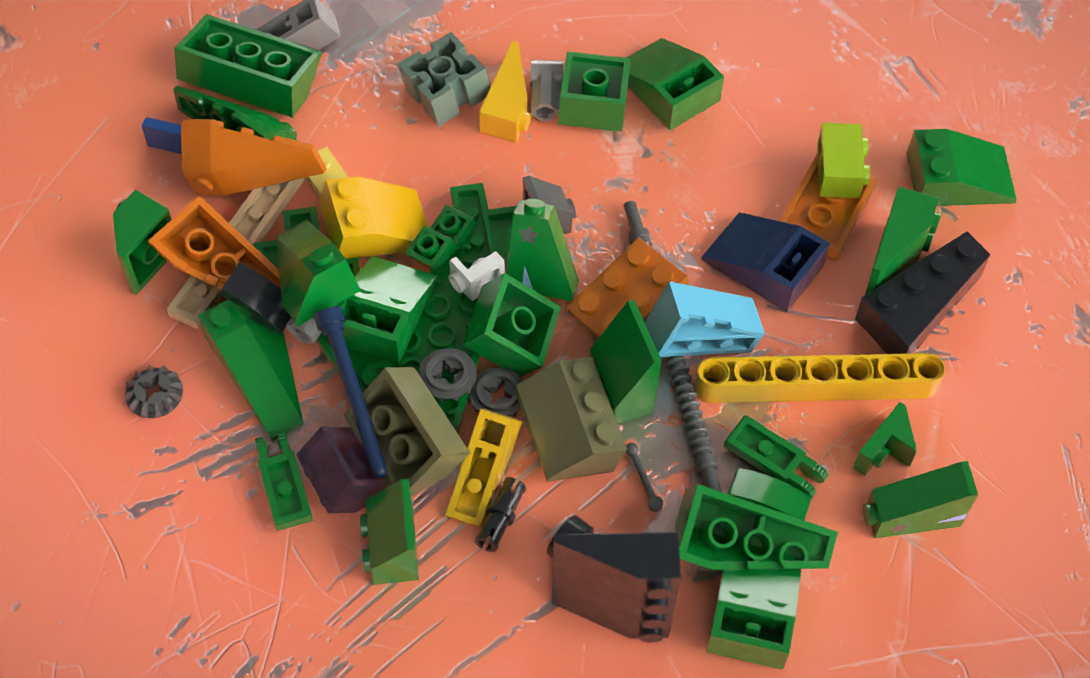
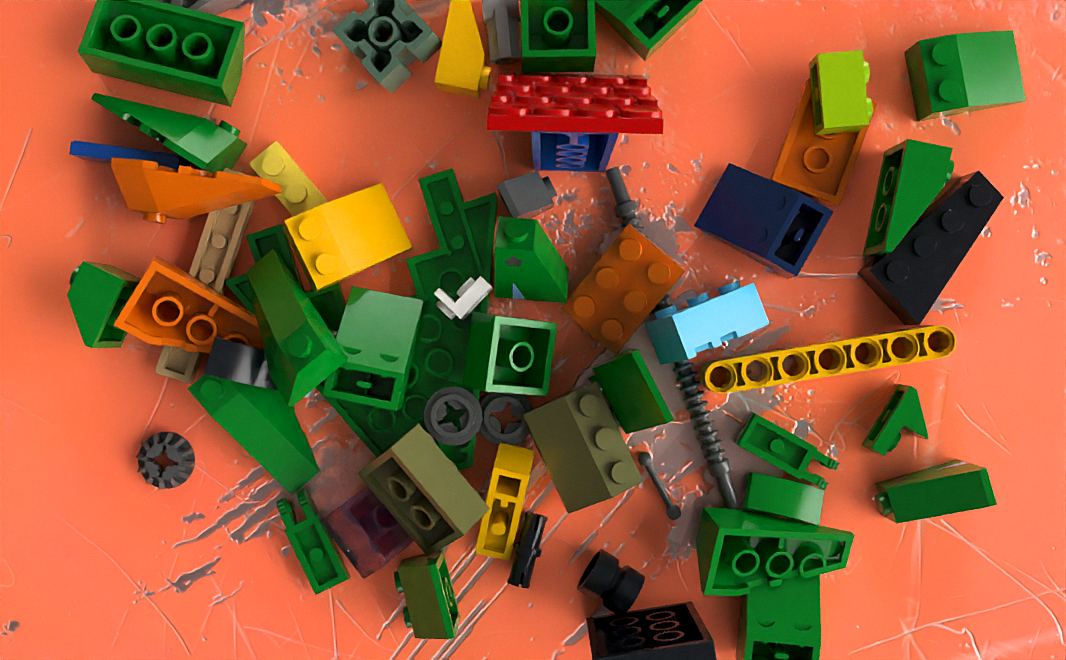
camera: 10 degrees left, 30 degrees up
dark blue piece [313,306,387,479] -> none
green slope [405,205,477,270] -> none
none -> red piece [487,72,664,172]

